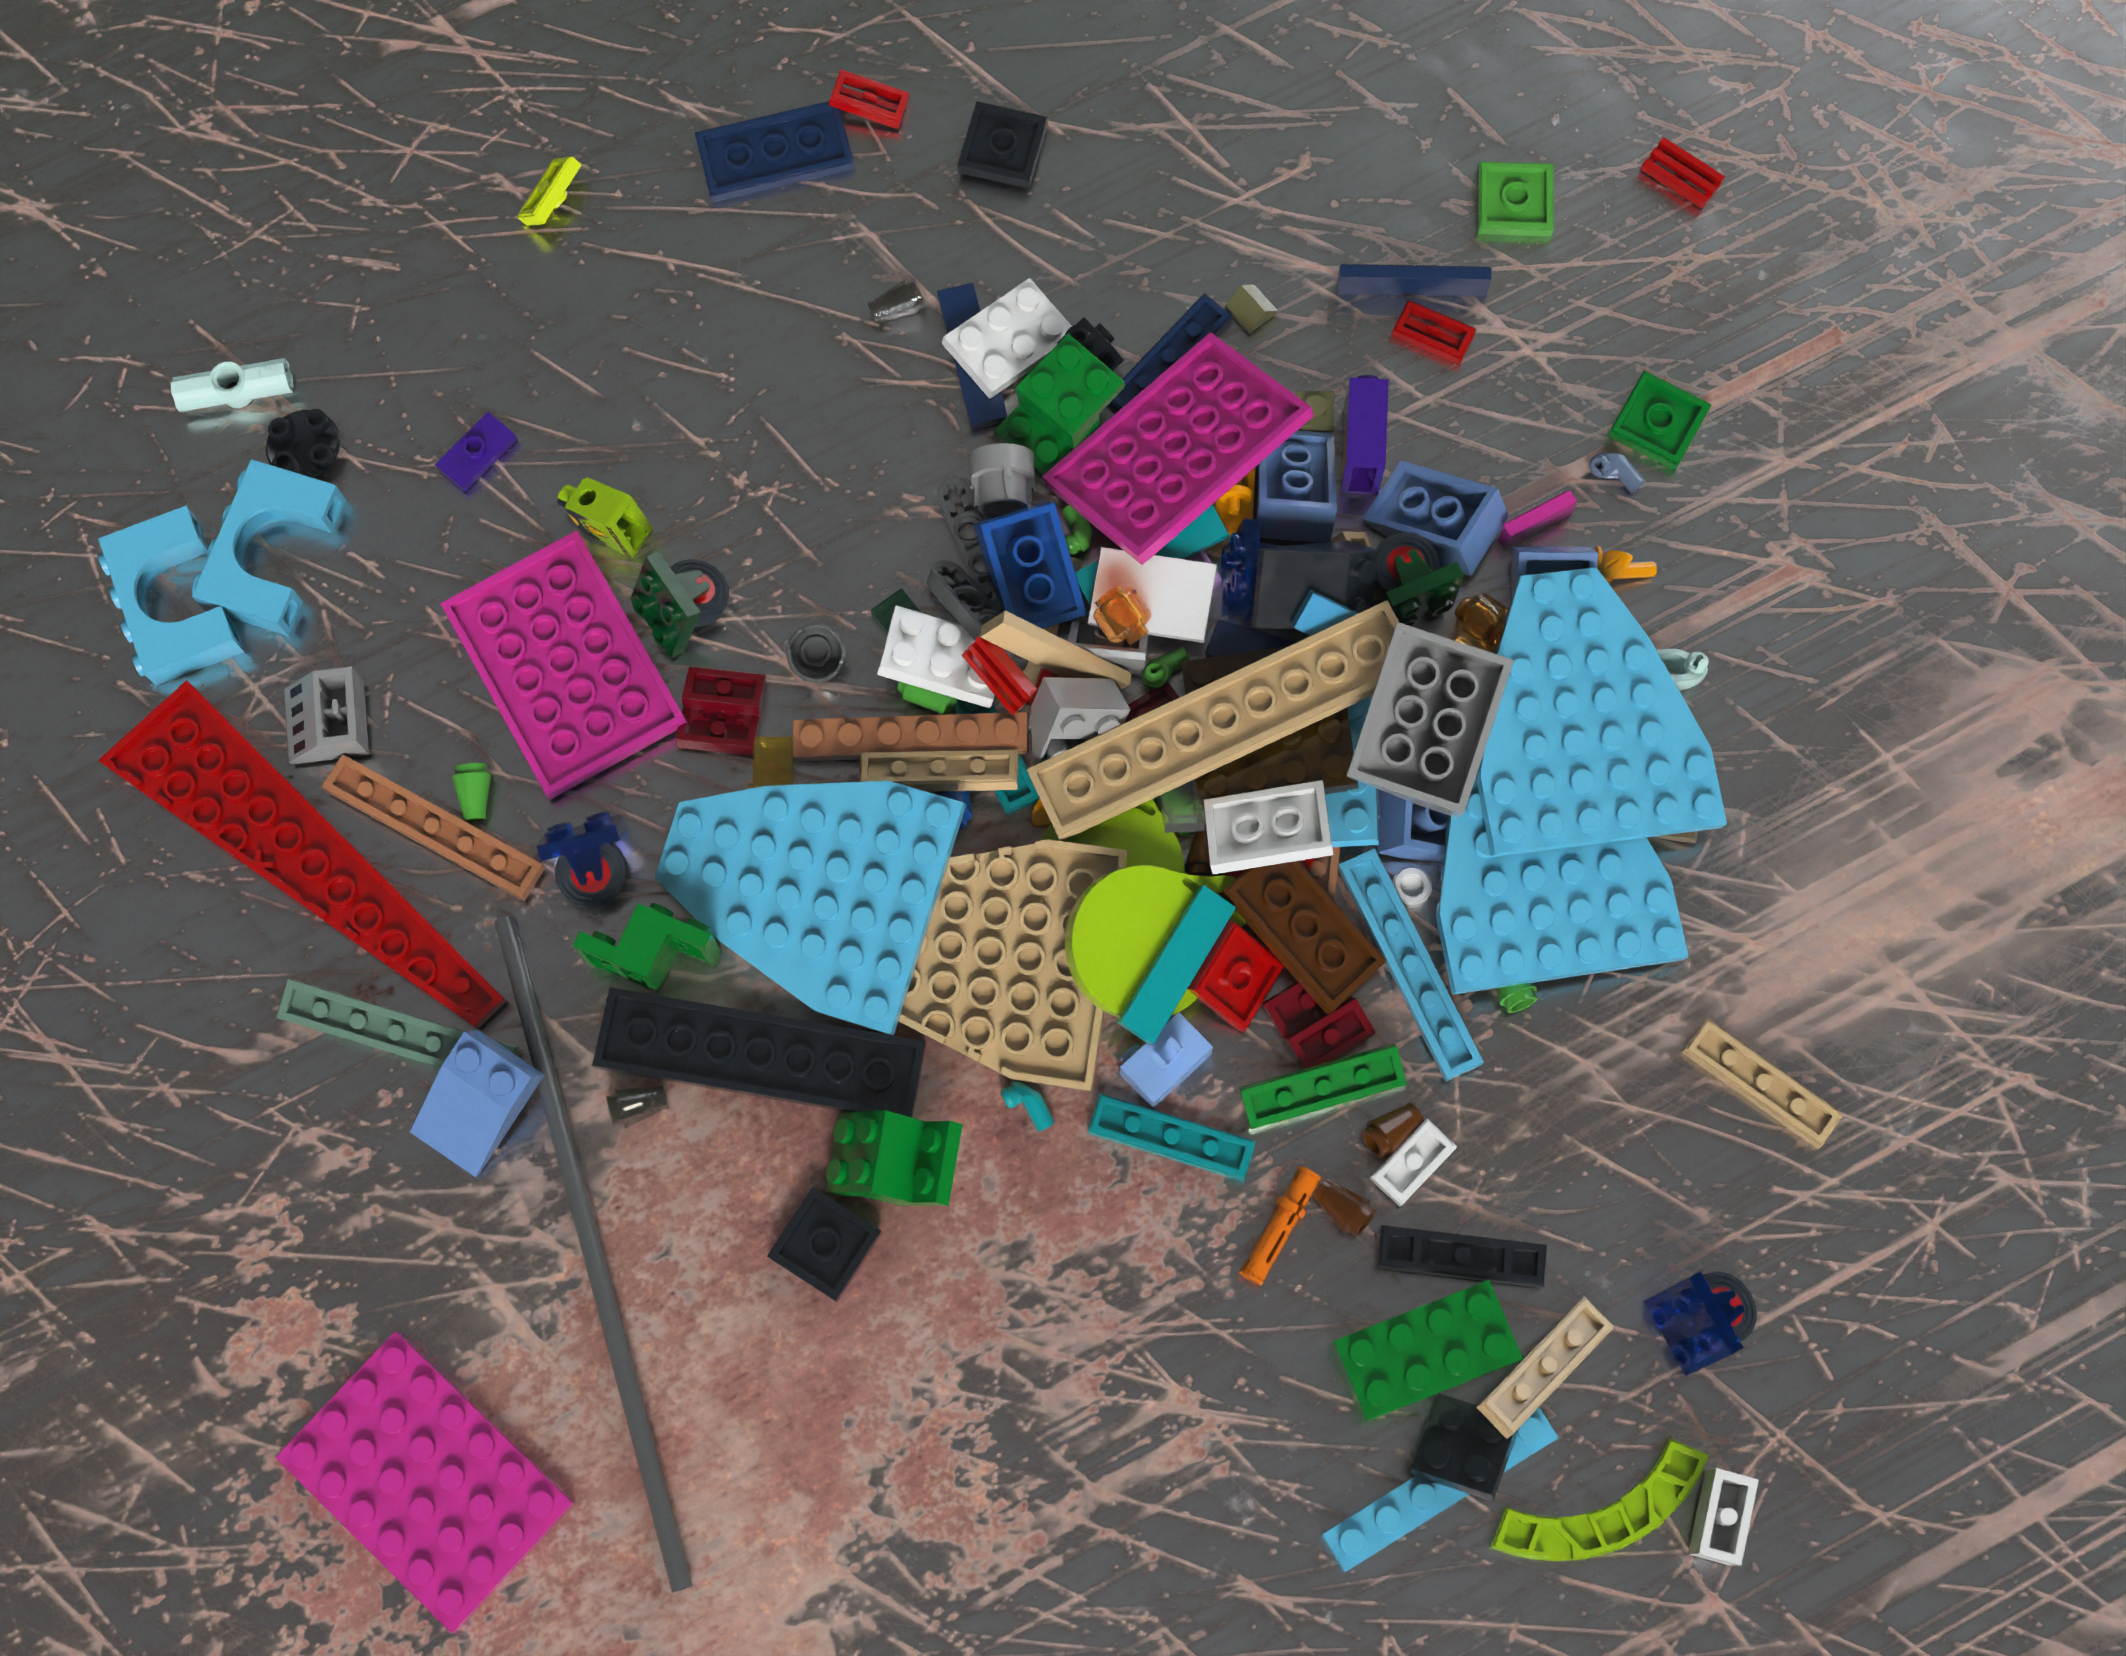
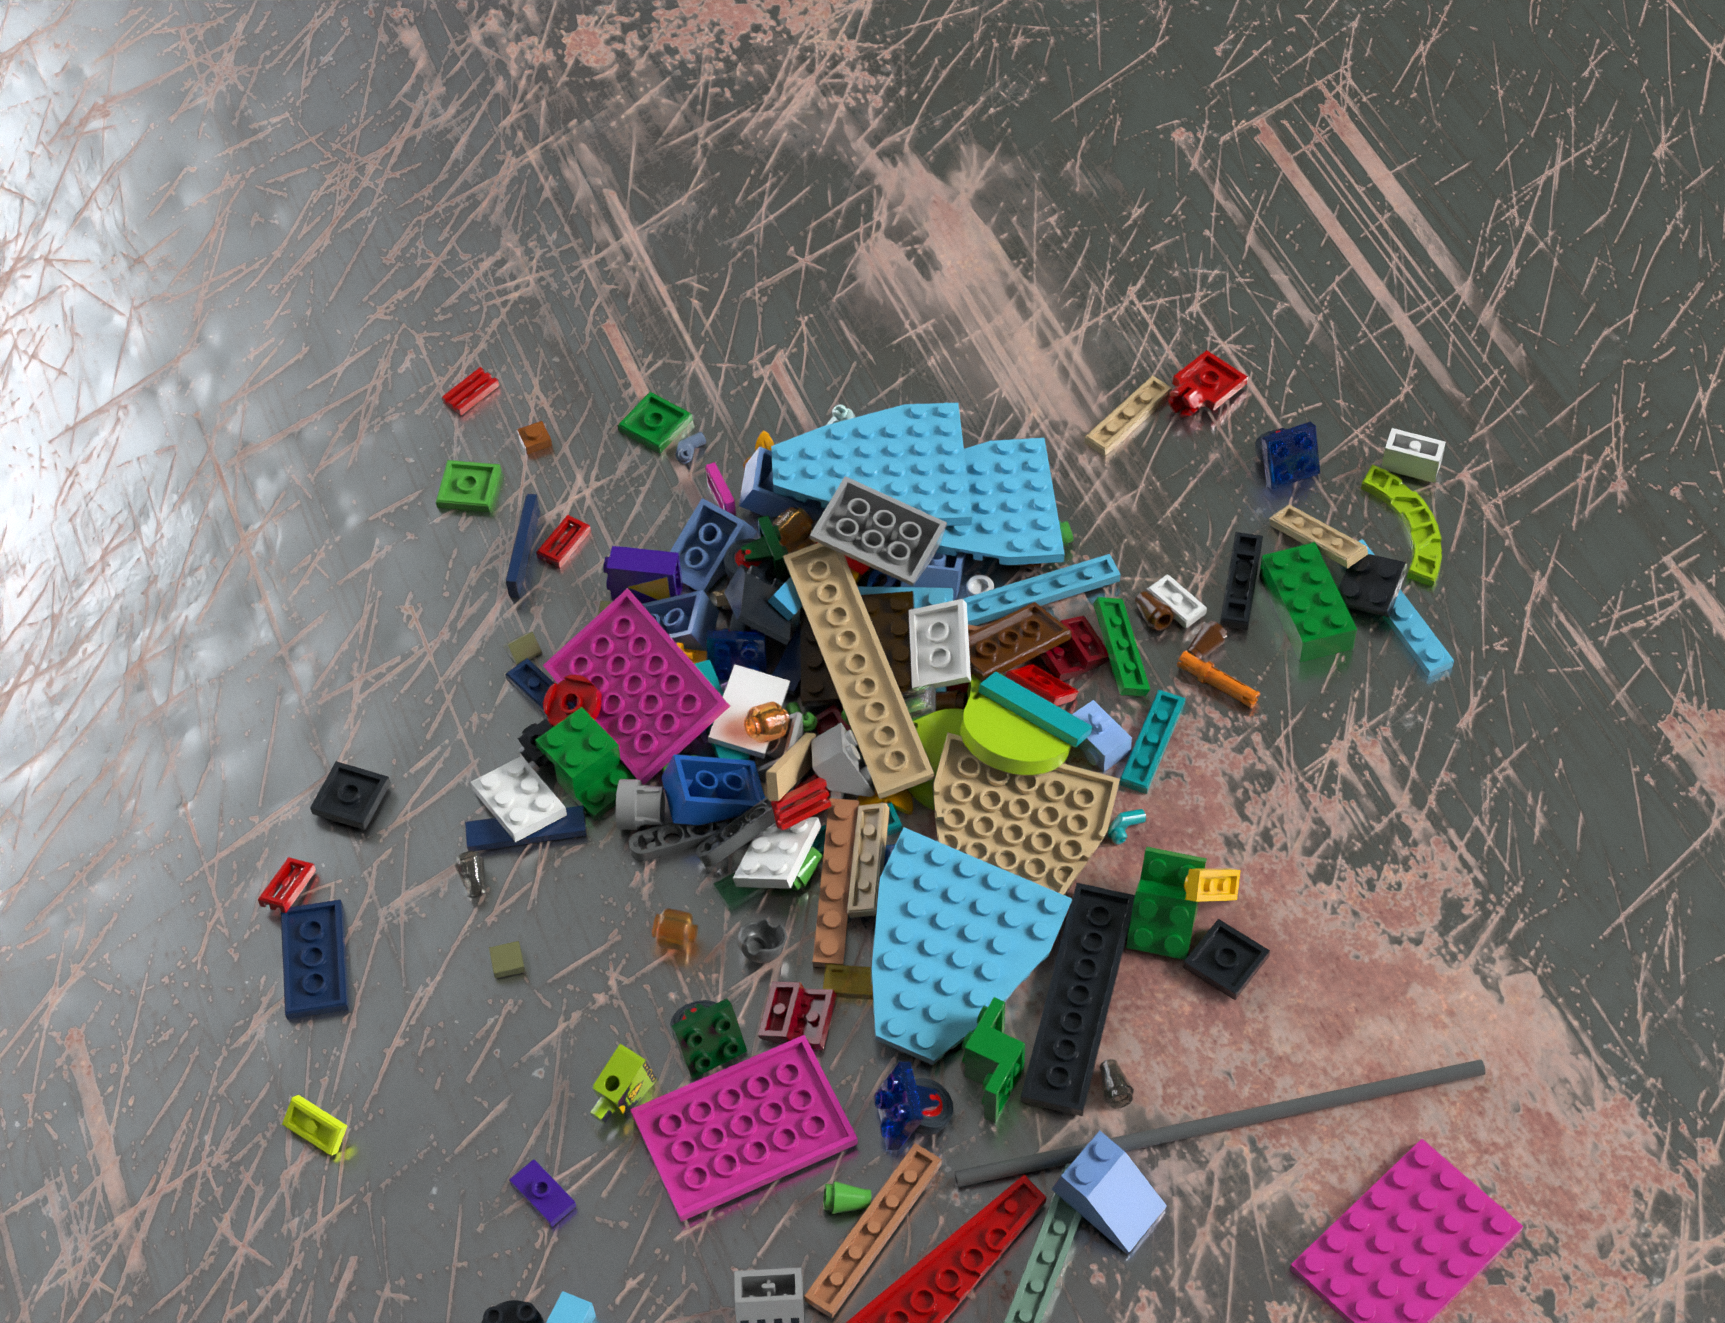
camera: 85 degrees left, 20 degrees down
none -> olive tile [489,941,525,979]
none -> dark orange plate [517,421,552,455]
none -> red plate [543,674,602,726]
none -> clear orange head [652,908,698,951]
none -> red plate [1168,350,1248,417]
none -> yellow plate [1184,868,1241,902]

